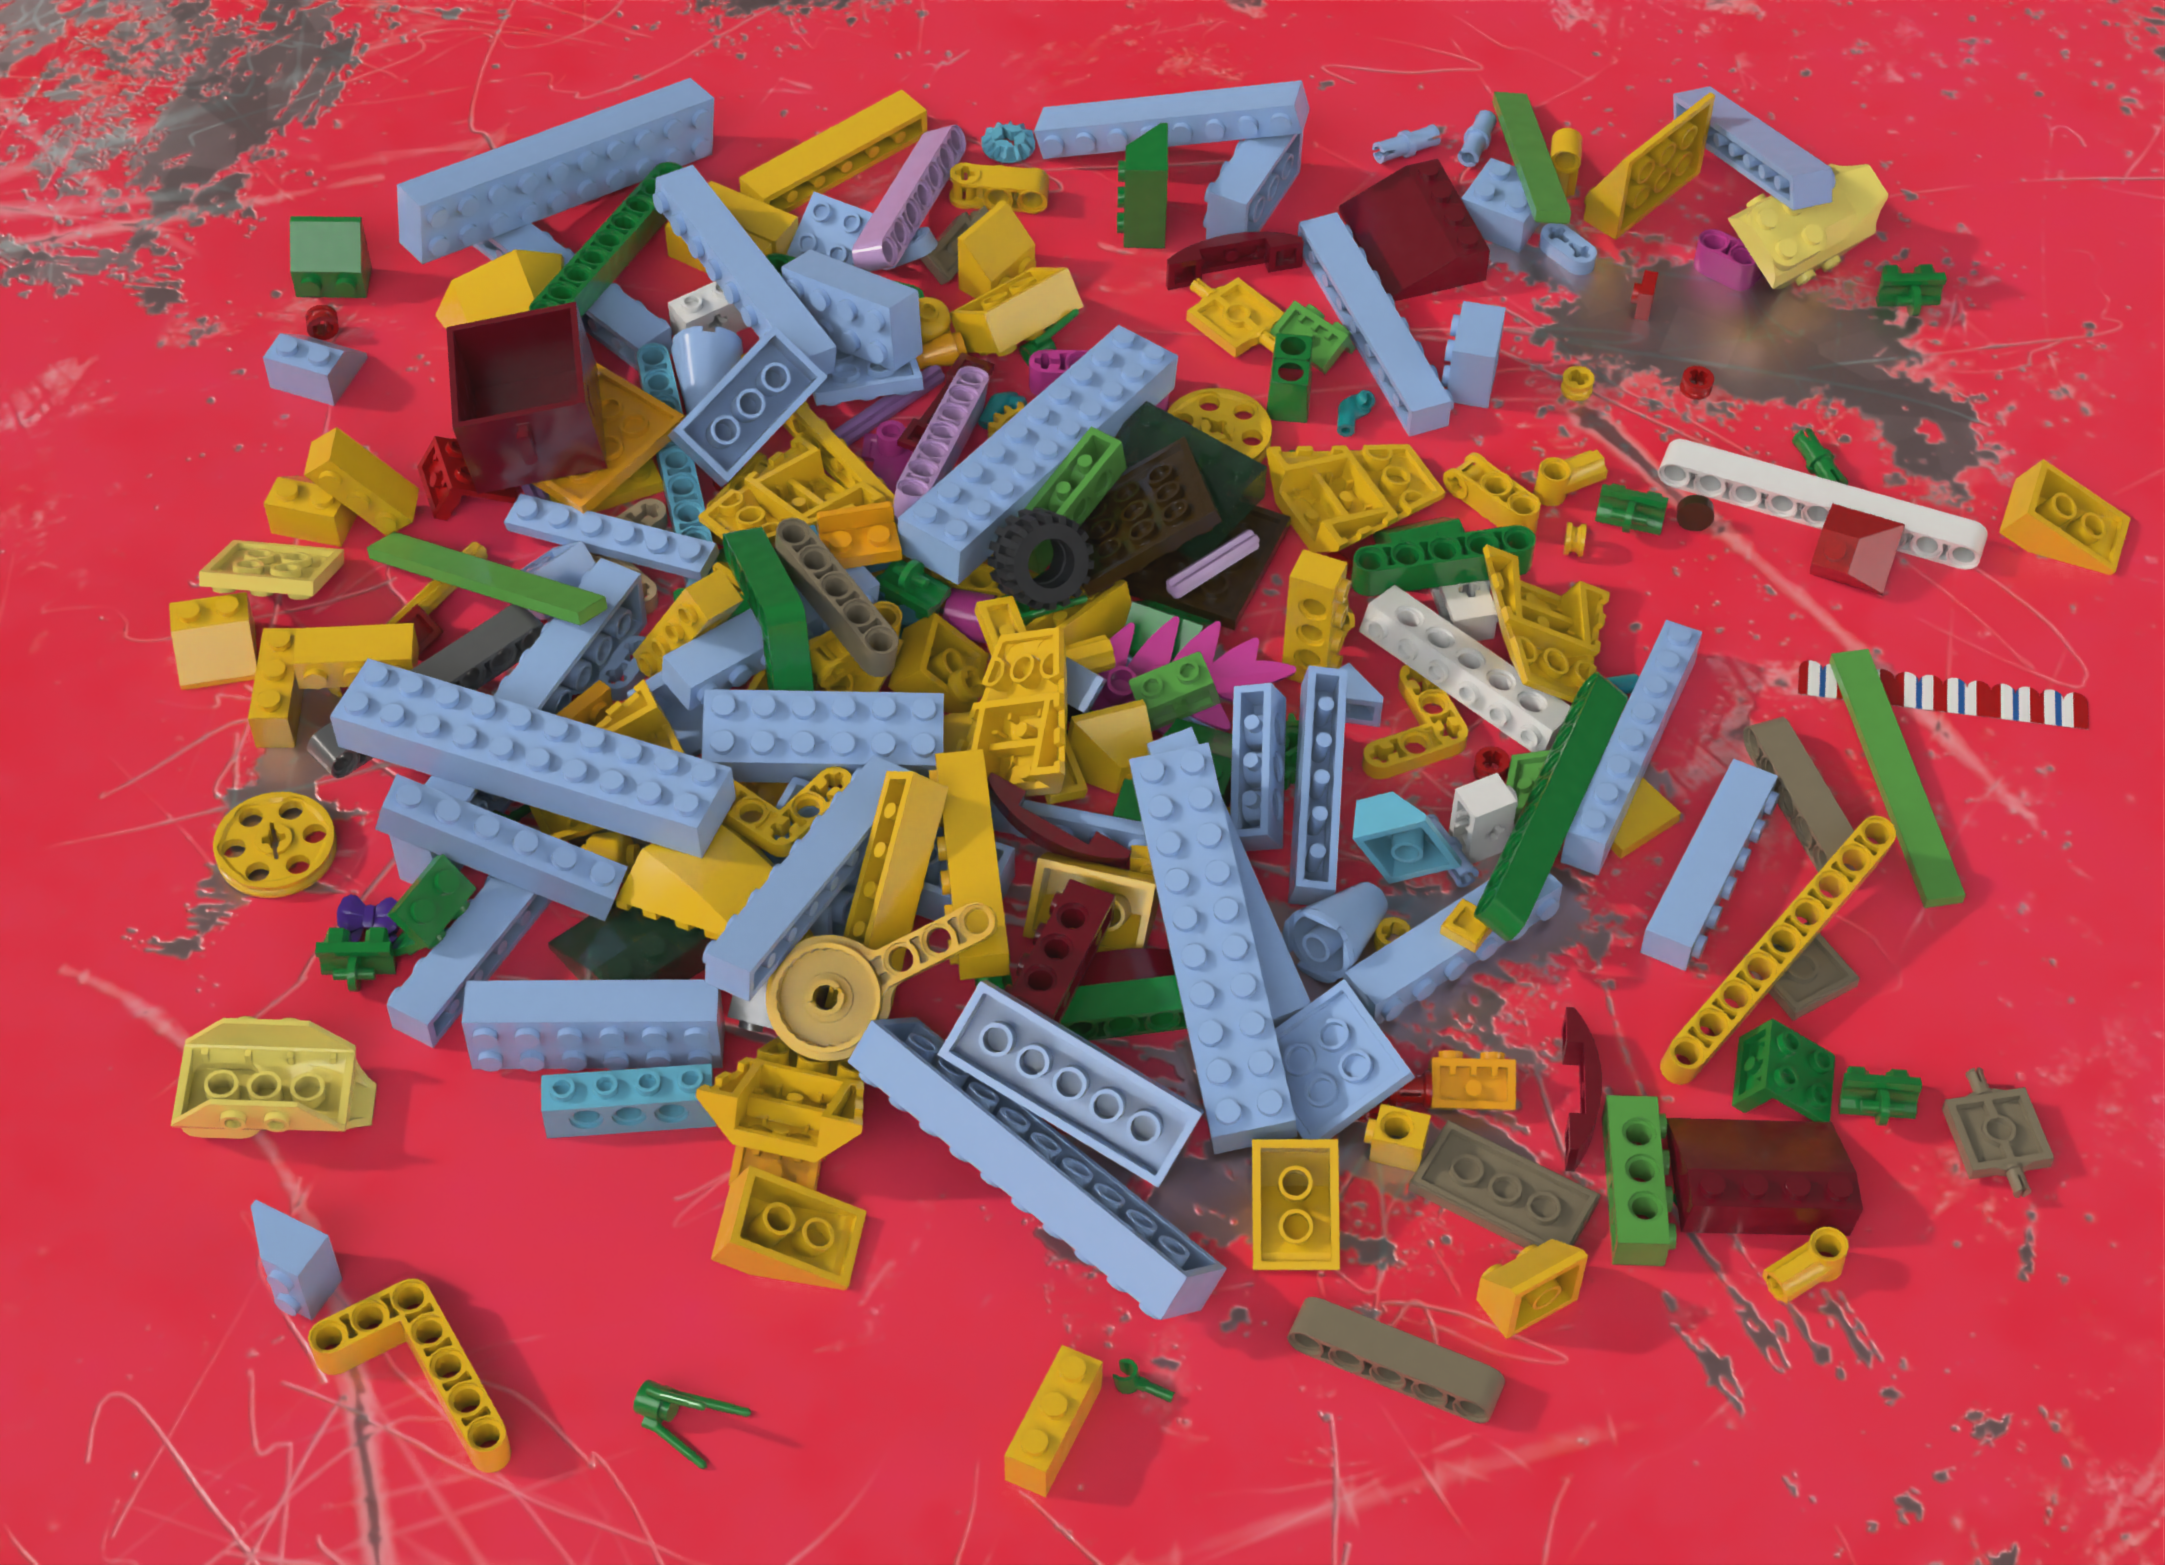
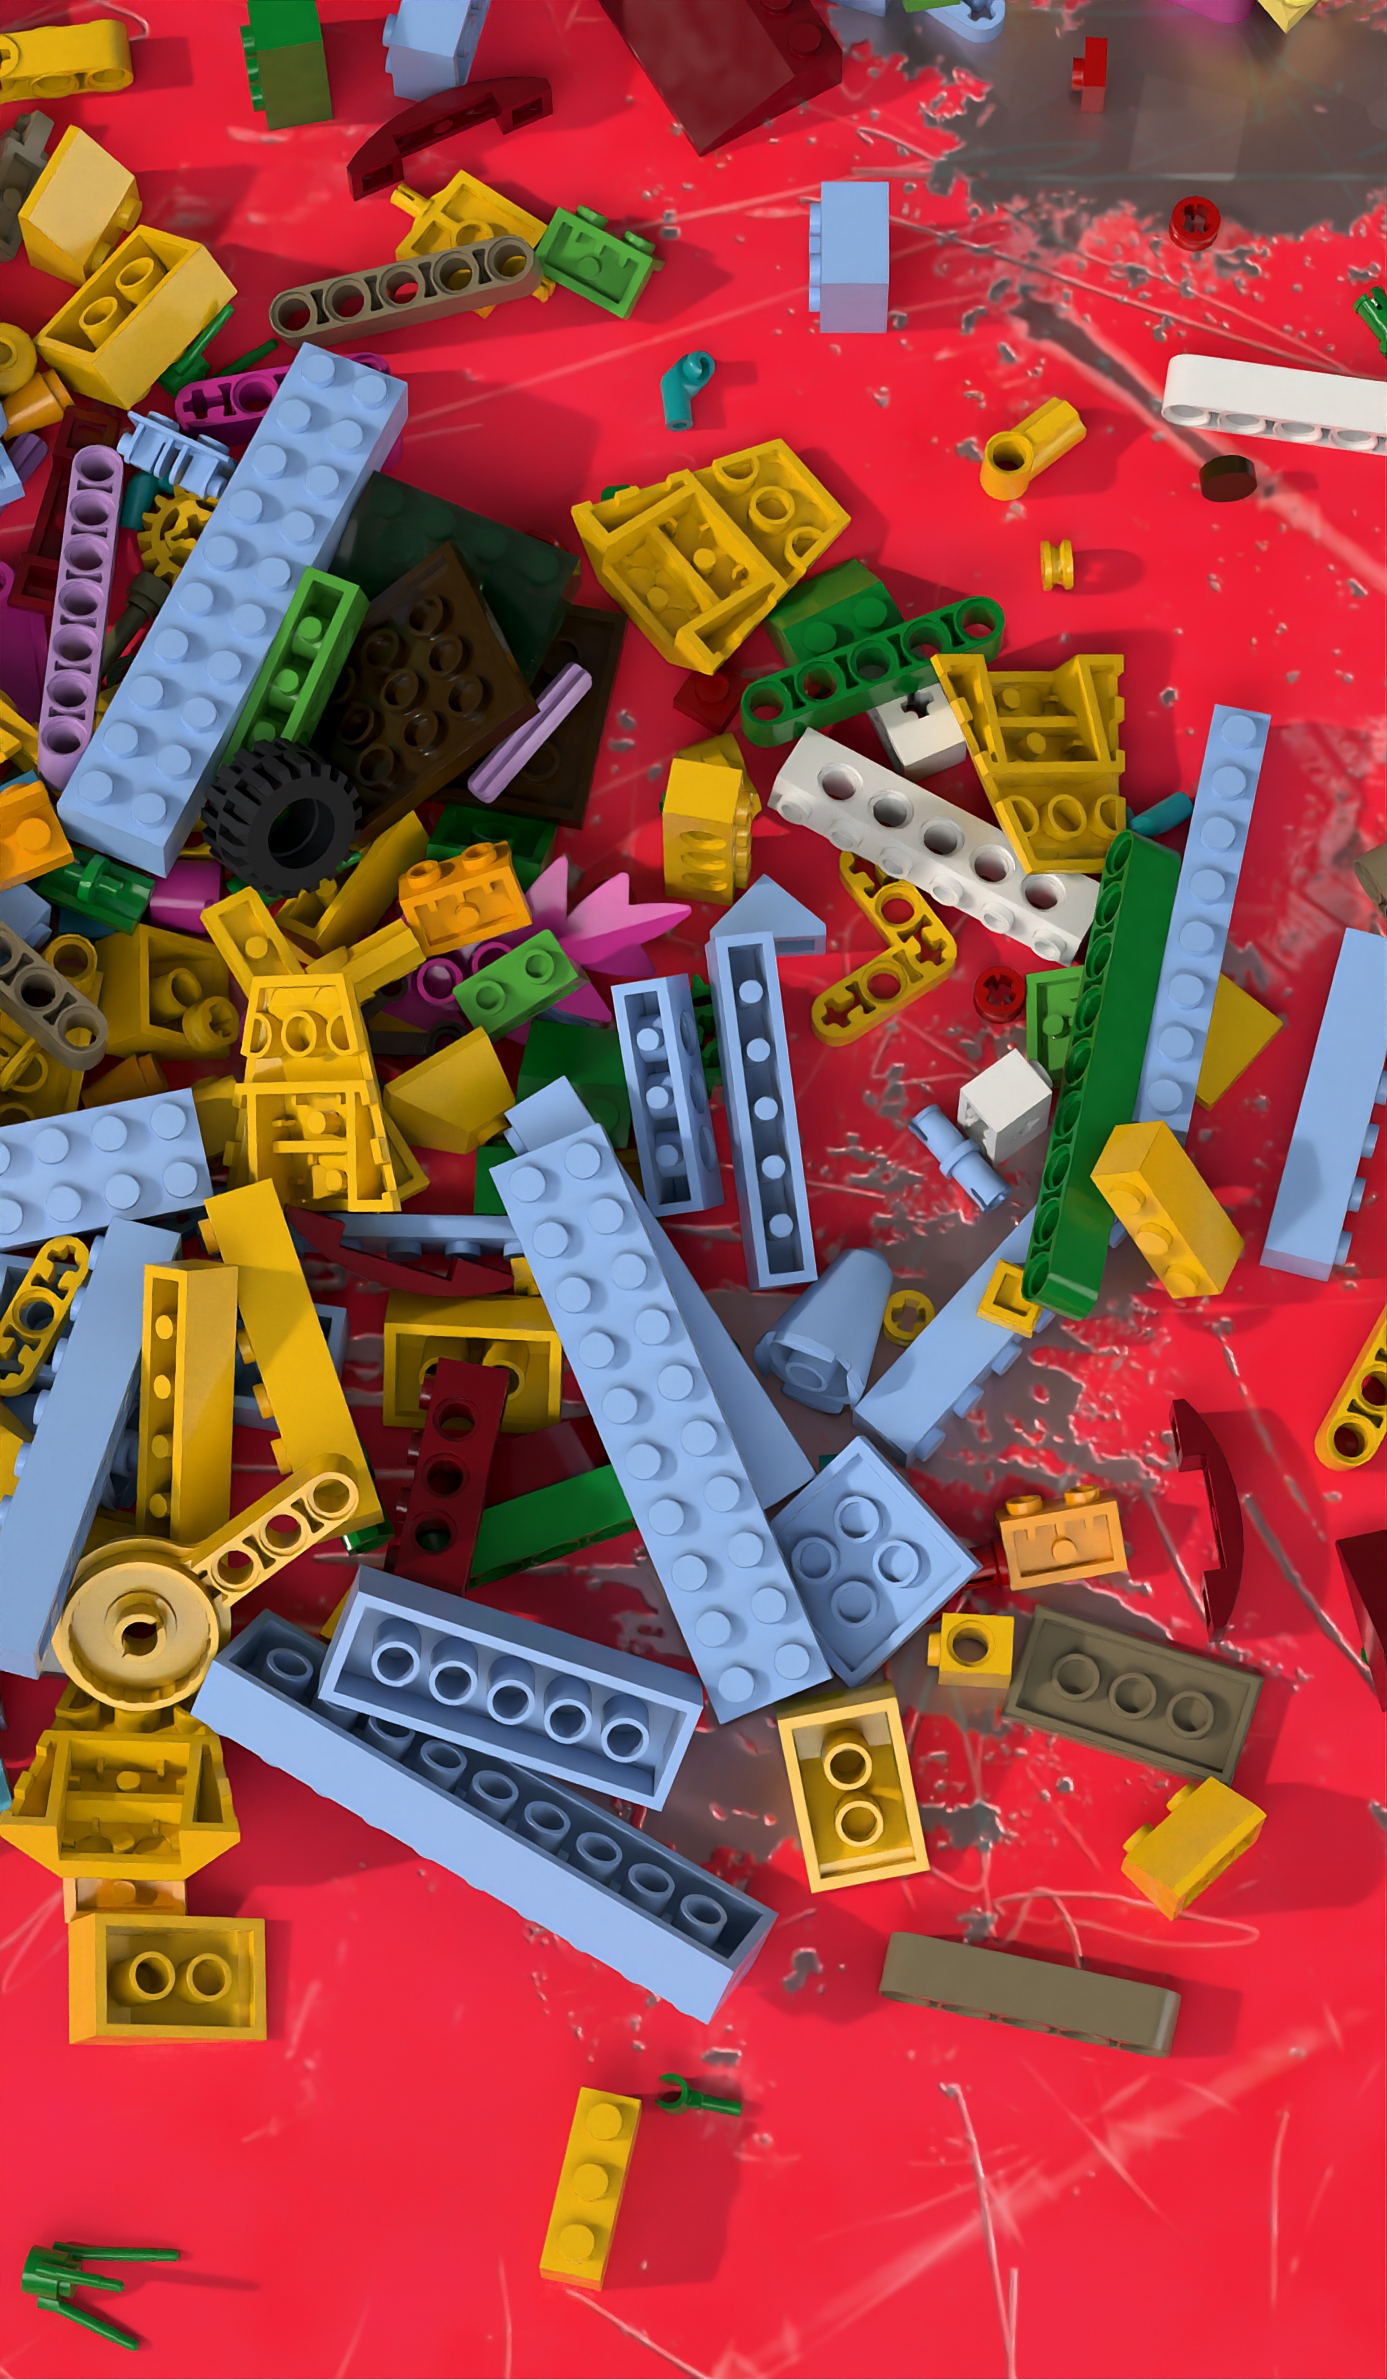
camera: 10 degrees left, 20 degrees up
light blue slope [1066,657,1107,713] -> none
yellow wedge [1163,388,1272,478] -> none
green piece [1266,333,1313,423] -> none
light blue brick [1298,212,1454,437] -> none
medium azure slope [1352,791,1462,884] -> none
yellow piece [1443,452,1541,534] -> none
yellow bush [1560,366,1595,401] -> none
green hips [1595,483,1669,535] -> none
bright green brick [1601,1095,1677,1266] -> none
none -> light blue hinge [117,410,239,500]
none -> dark tan beam [269,235,543,351]
none -> light orange bracket [398,841,532,959]
none -> yellow brick [1090,1120,1245,1298]

